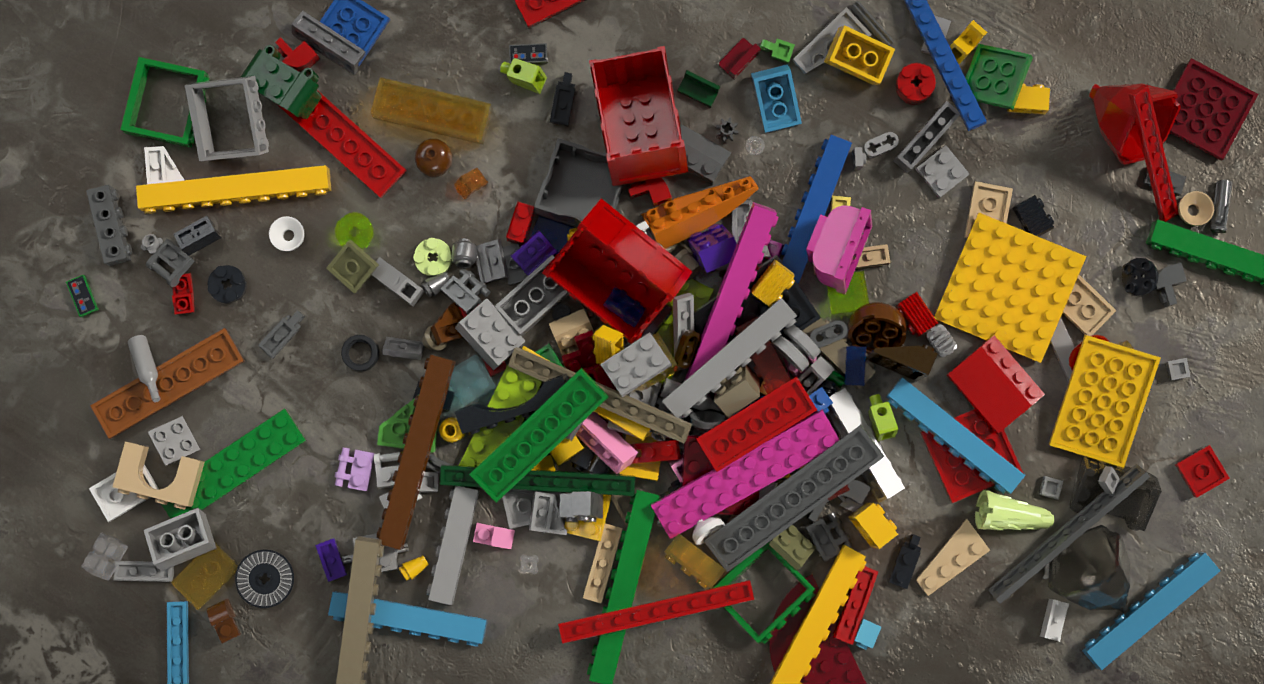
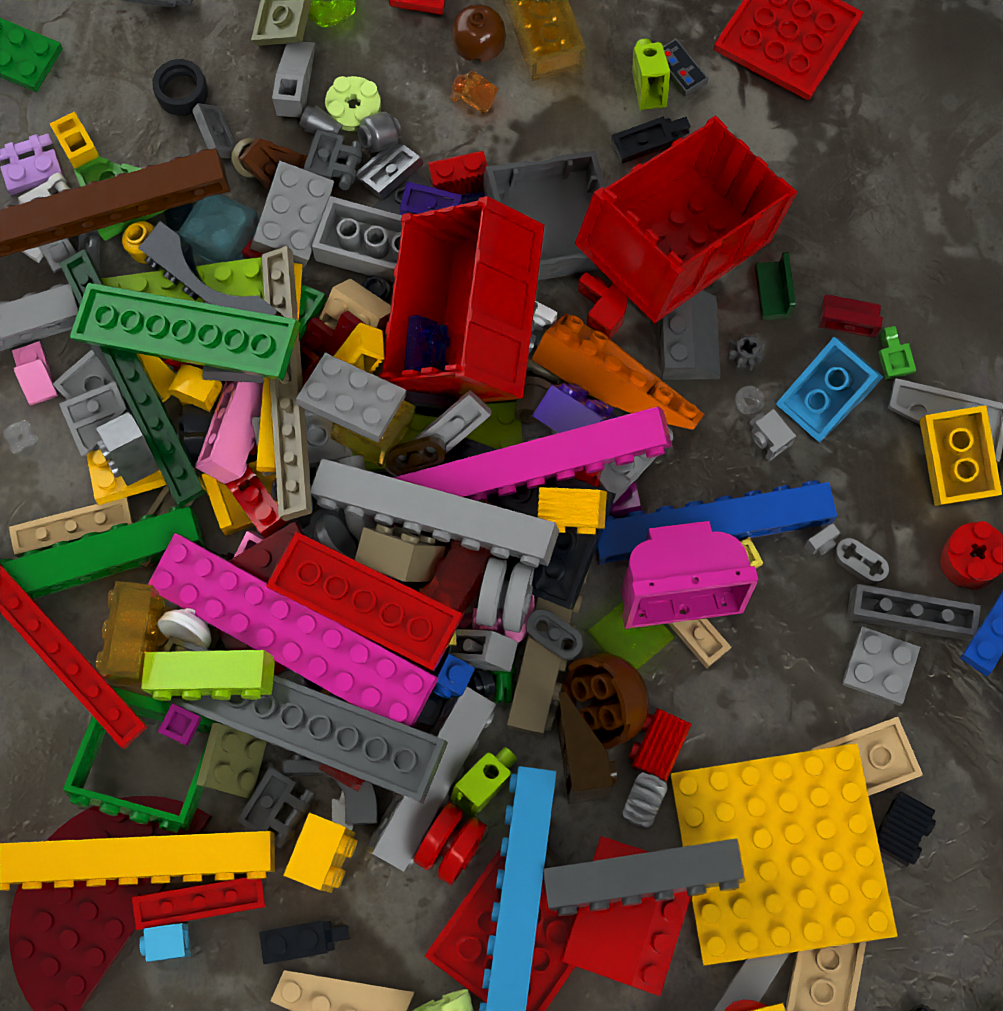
camera: 60 degrees right, 10 degrees down
clear blue tile [844,346,866,386] -> none
none -> yellow brick [50,111,100,169]
none -> lime brick [141,650,275,701]
none -> magenta plate [158,703,202,746]
none -> red wheel [413,802,488,886]
none -> dark grey brick [543,838,746,916]
none -> light grey brick [750,409,796,462]

